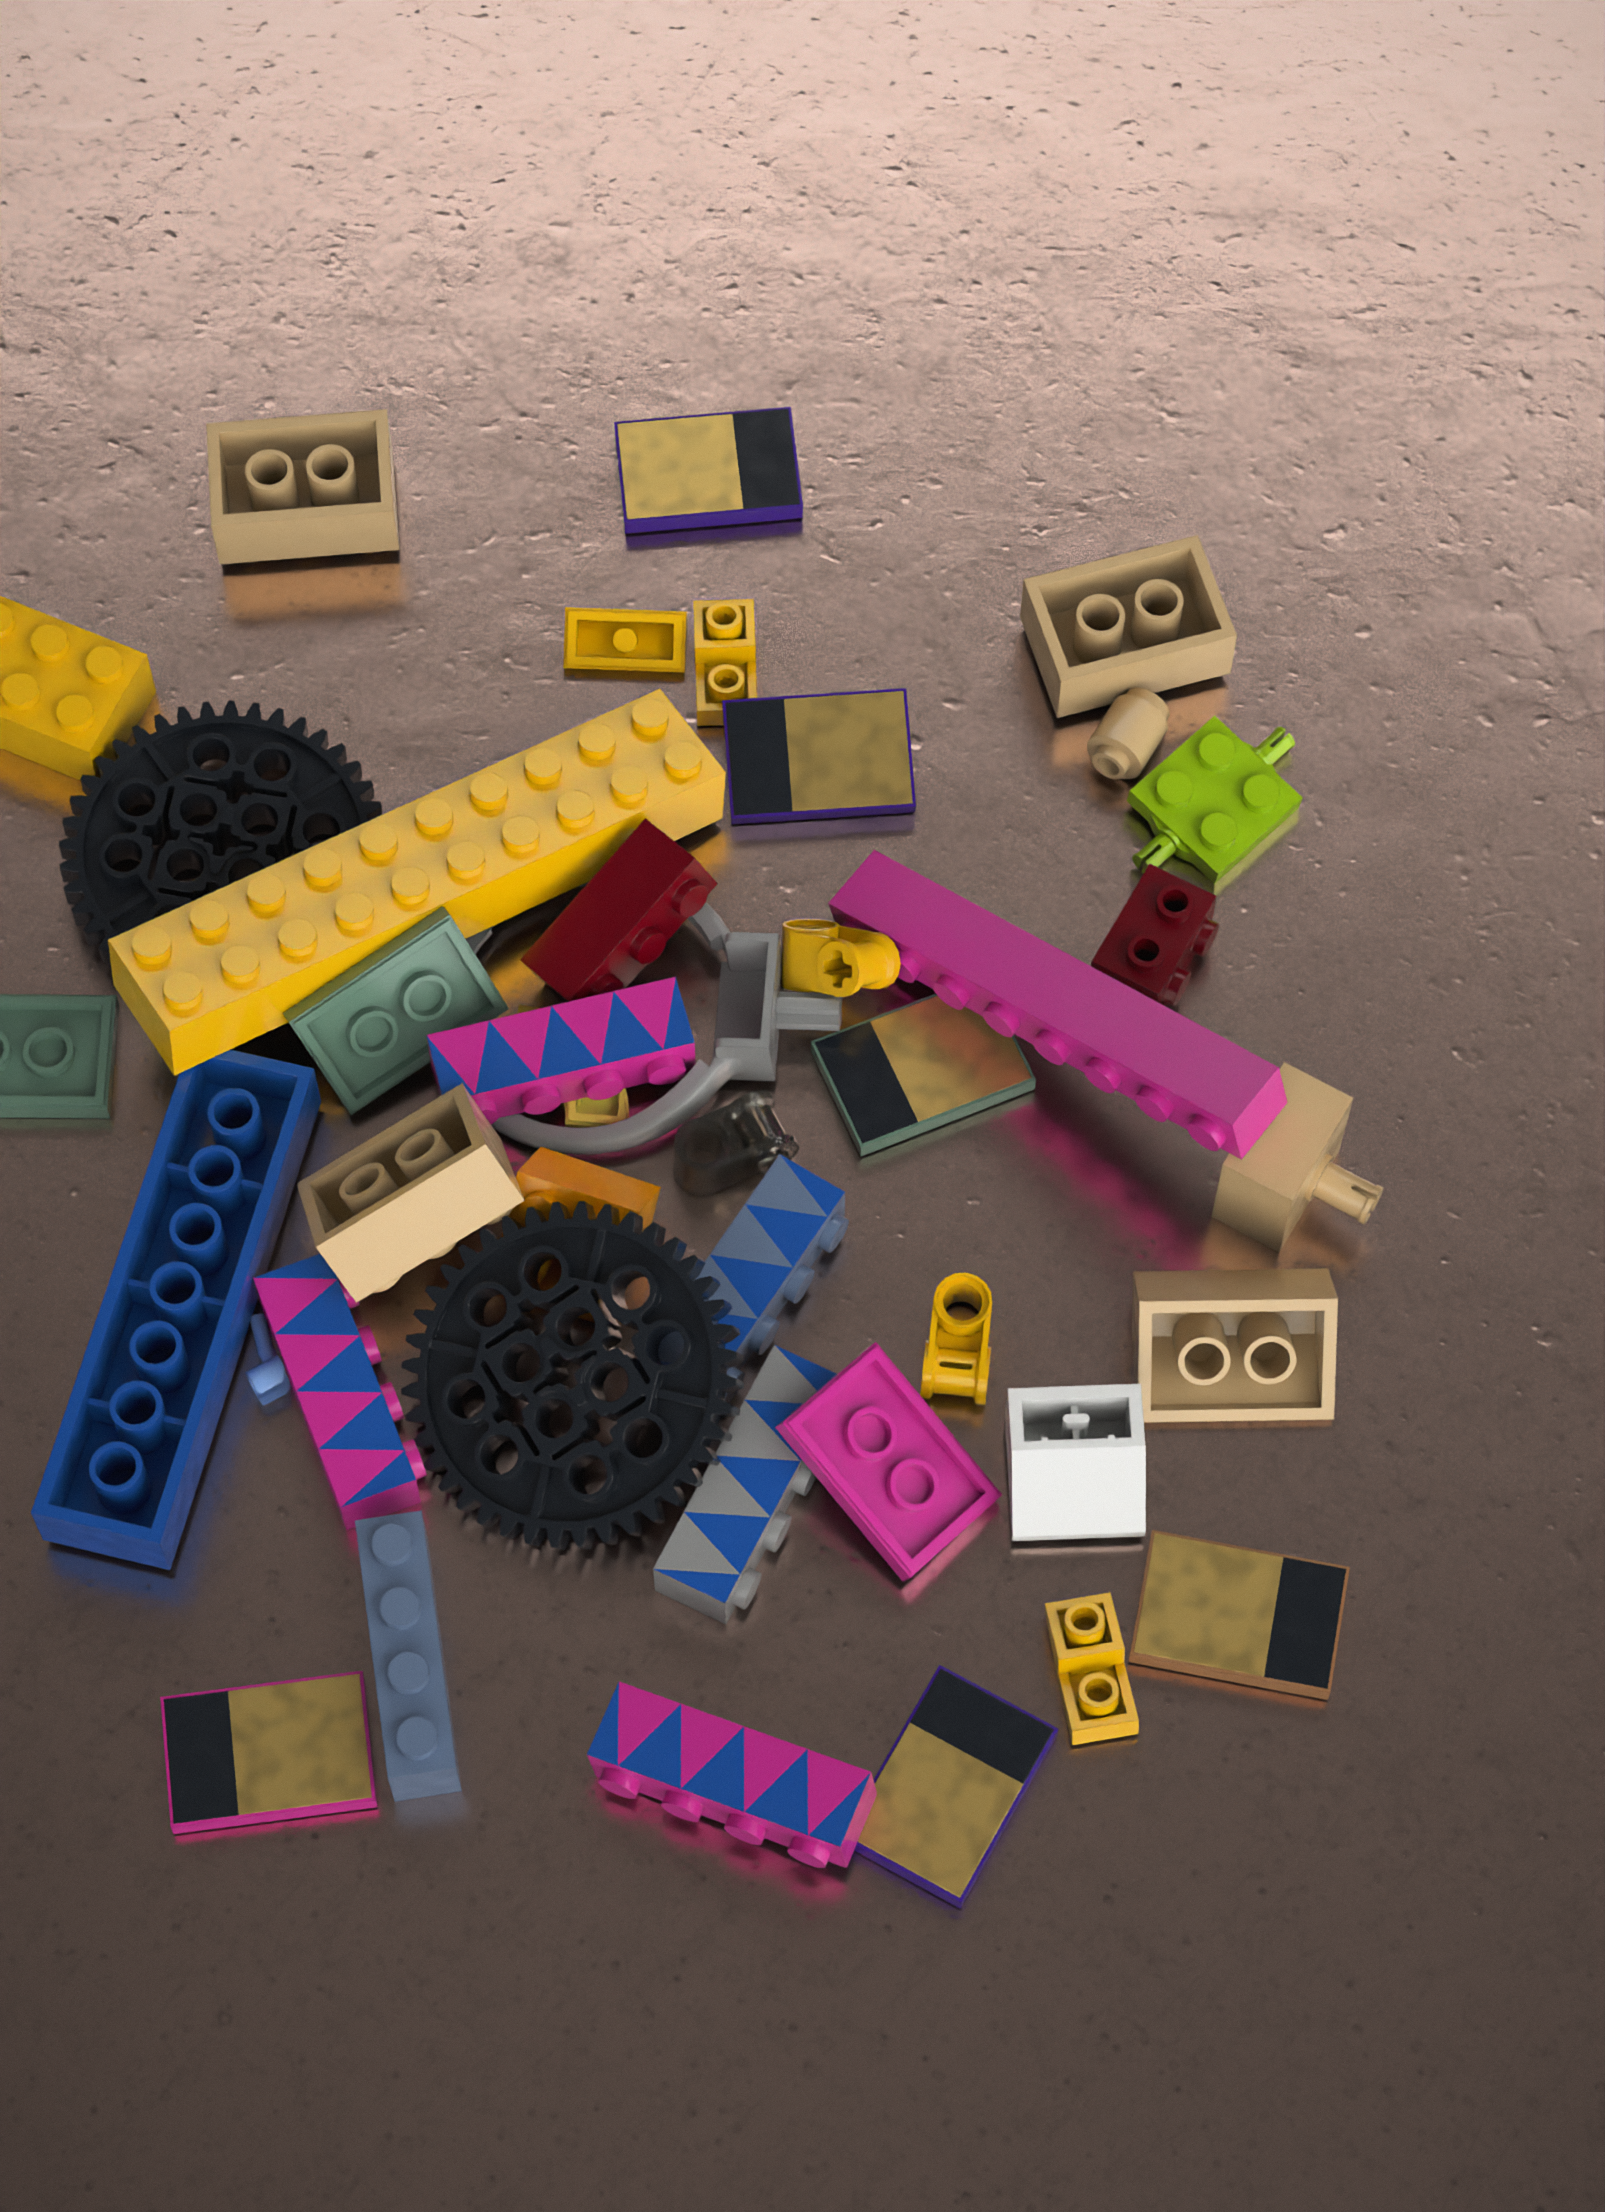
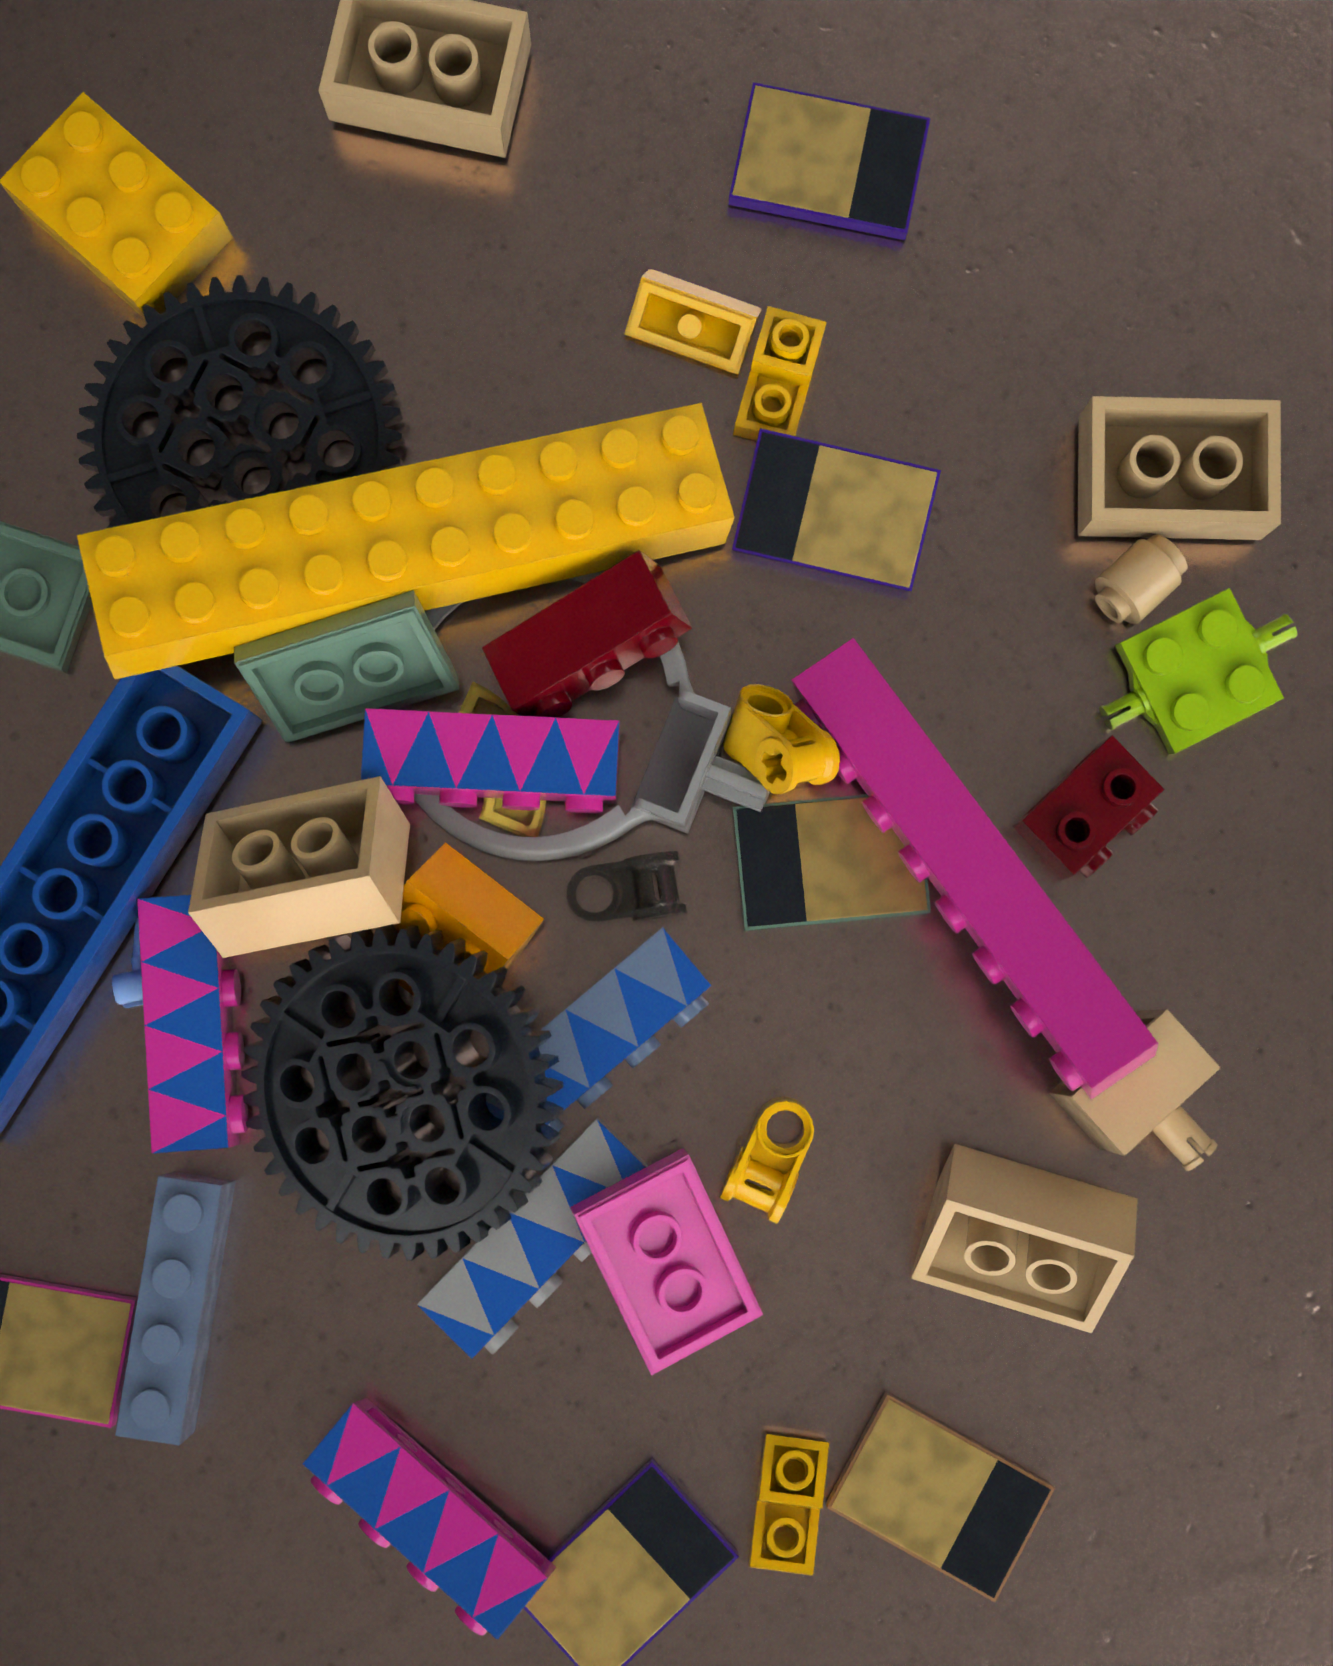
camera: 15 degrees right, 20 degrees up
white slope [1004,1384,1146,1541] -> none

